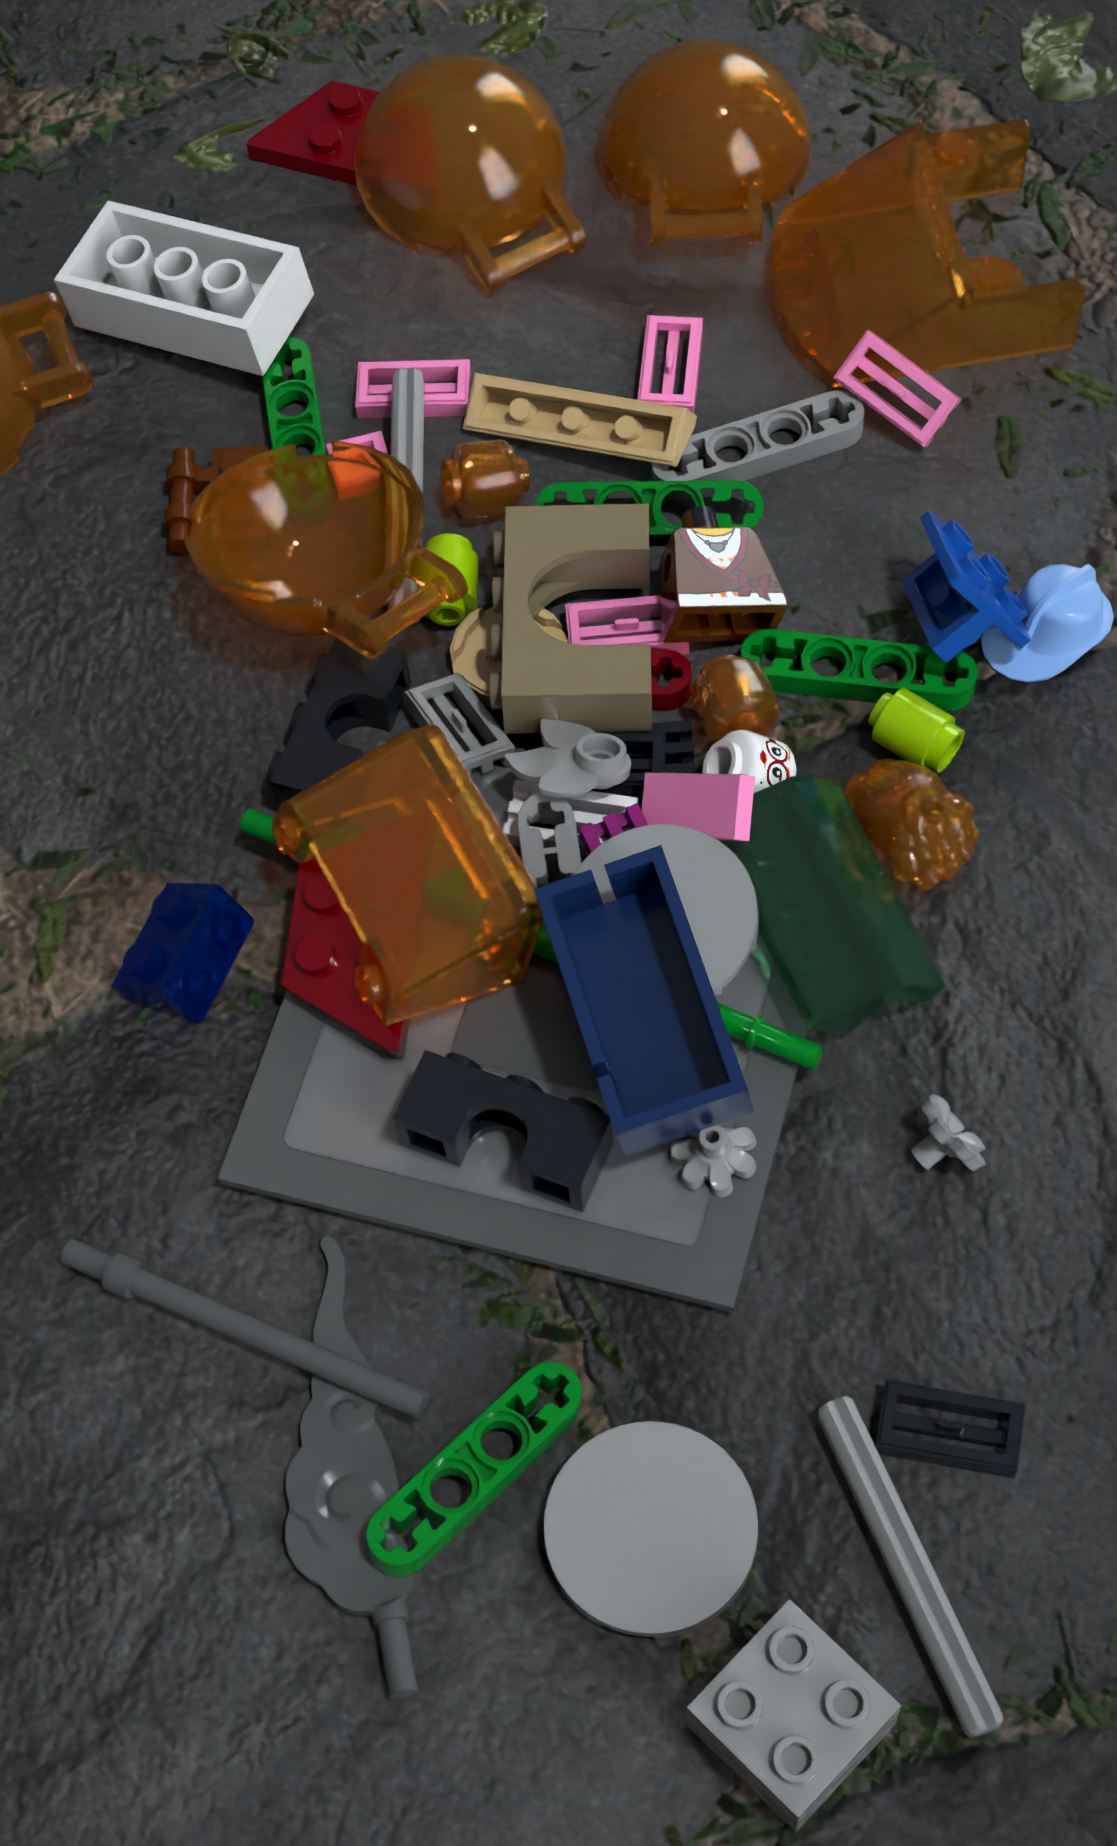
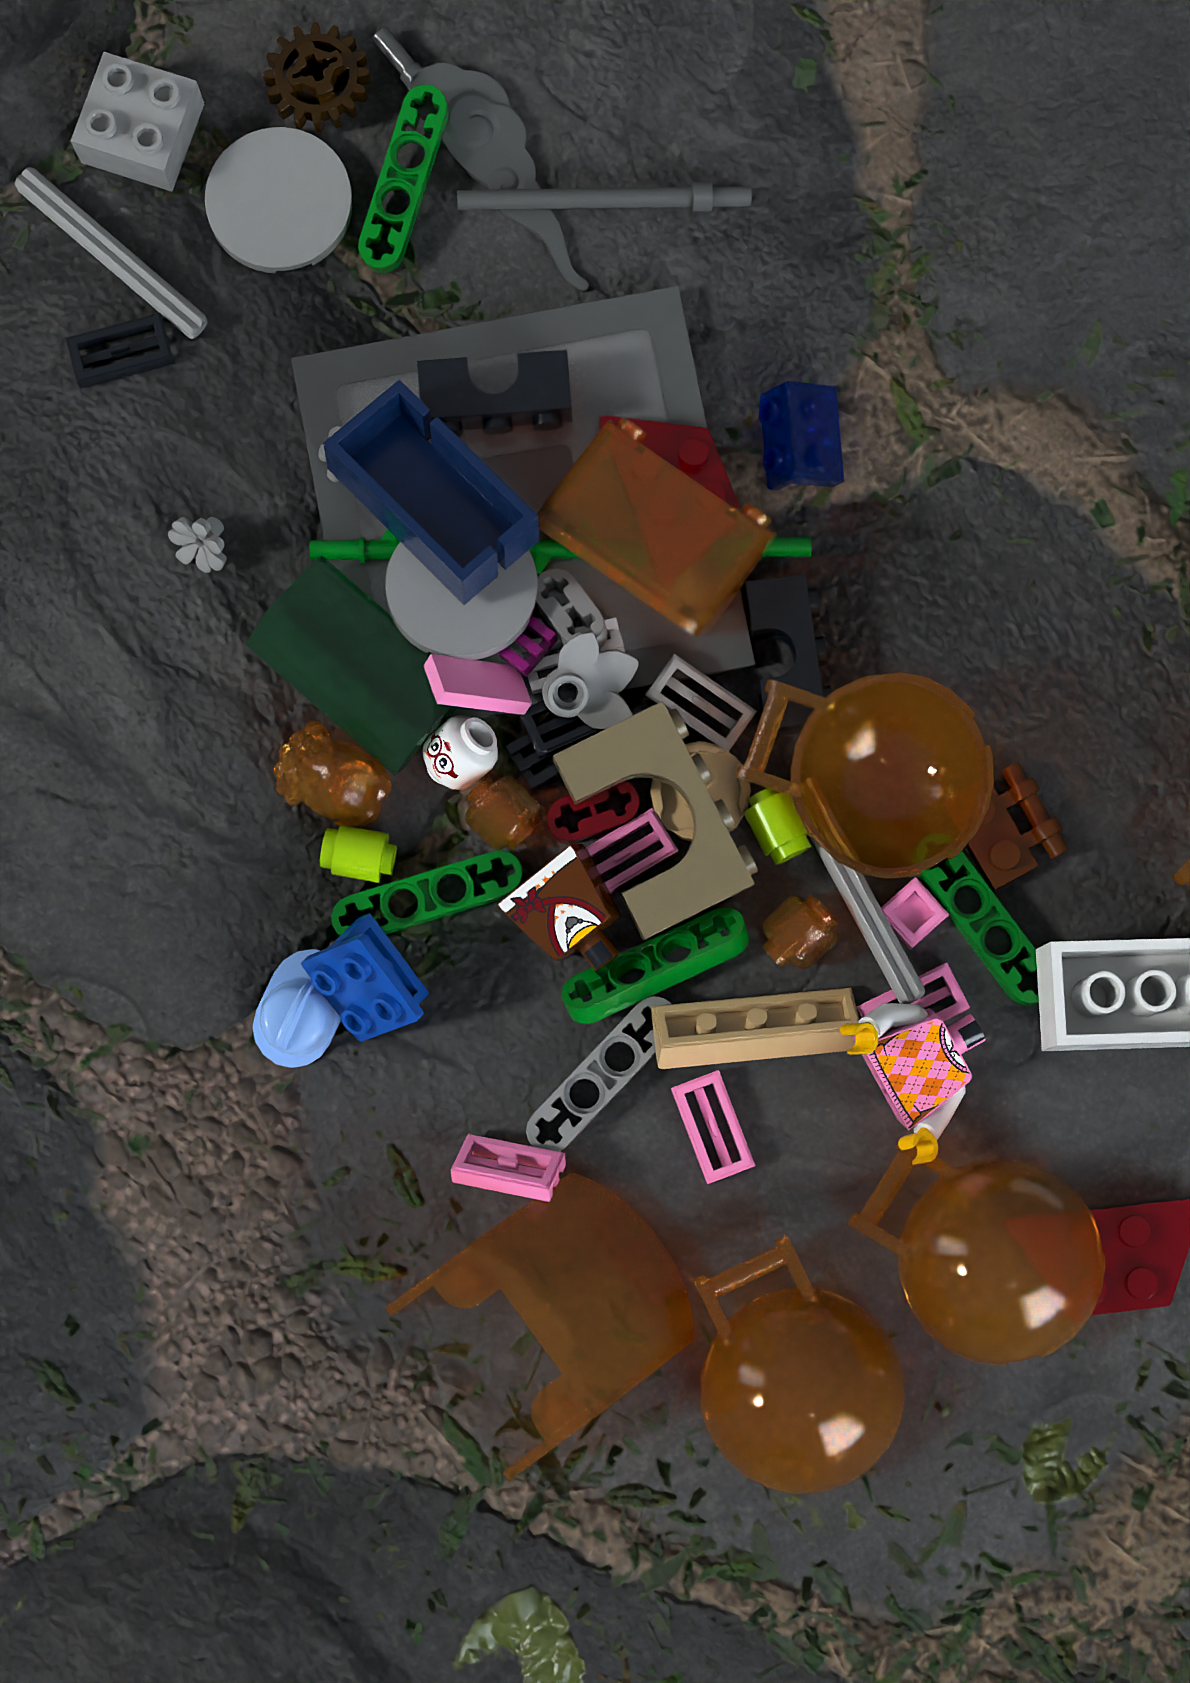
camera: 150 degrees right, 20 degrees up
none -> dark brown gear [263,22,371,132]
none -> torso [840,1003,986,1165]

